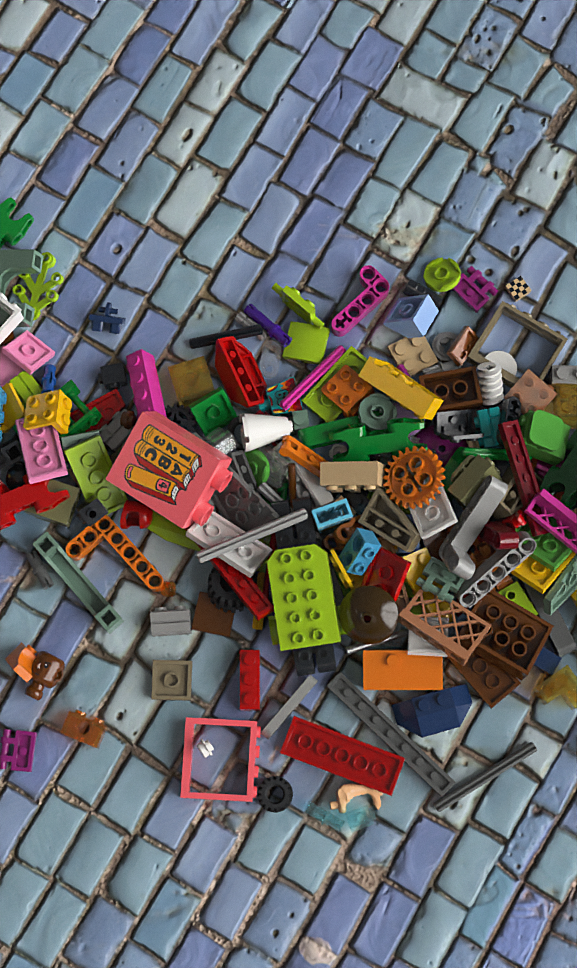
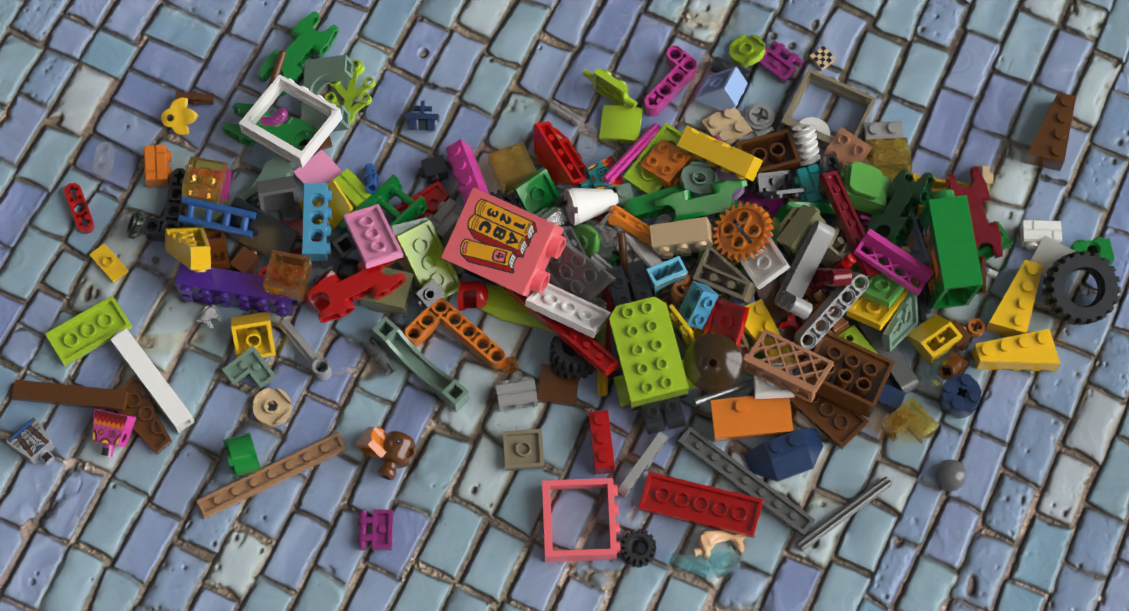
camera: 10 degrees left, 10 degrees down
bright pink tile [2,330,55,375] -> none
yellow bracket [23,389,72,435] -> none
clear orange brick [60,709,108,749] -> none
reddish brown plate [120,410,136,429] -> none
black axle [189,324,263,349] -> none
light grey axle [196,508,308,563] -> none
white plate [196,739,214,758] -> none
dark purple pin [244,303,292,347] -> none
sand green plate [416,556,465,603] -> none
dark orange plate [446,326,479,366] -> none

